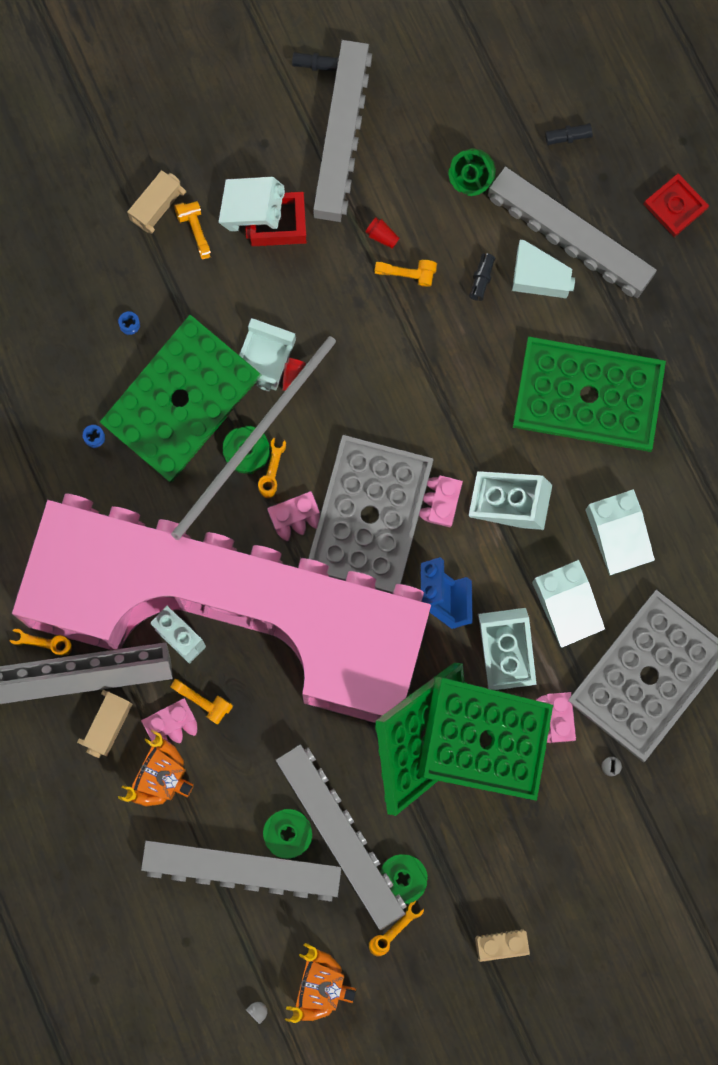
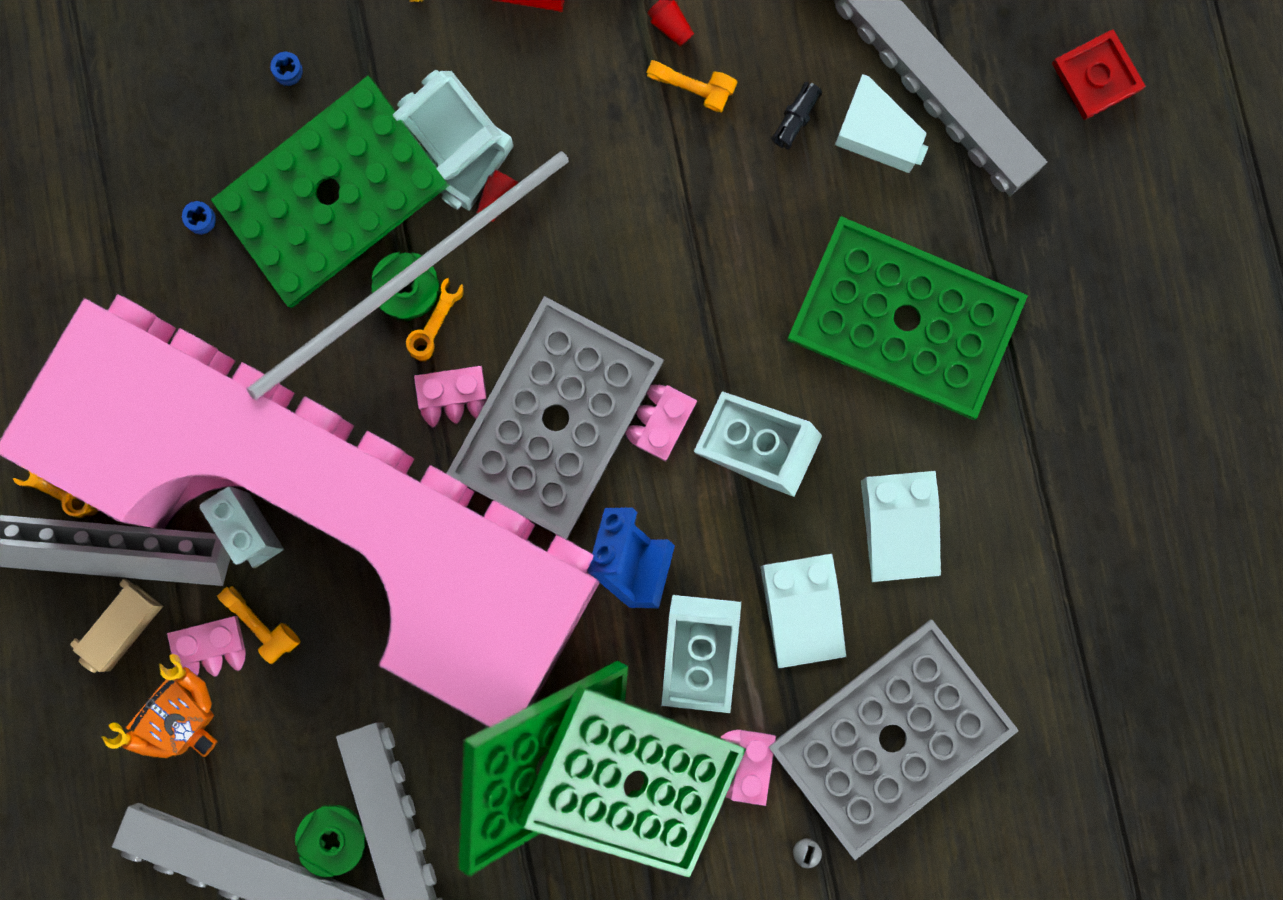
camera: 15 degrees right, 5 degrees up
none -> light aqua panel [392,70,503,180]

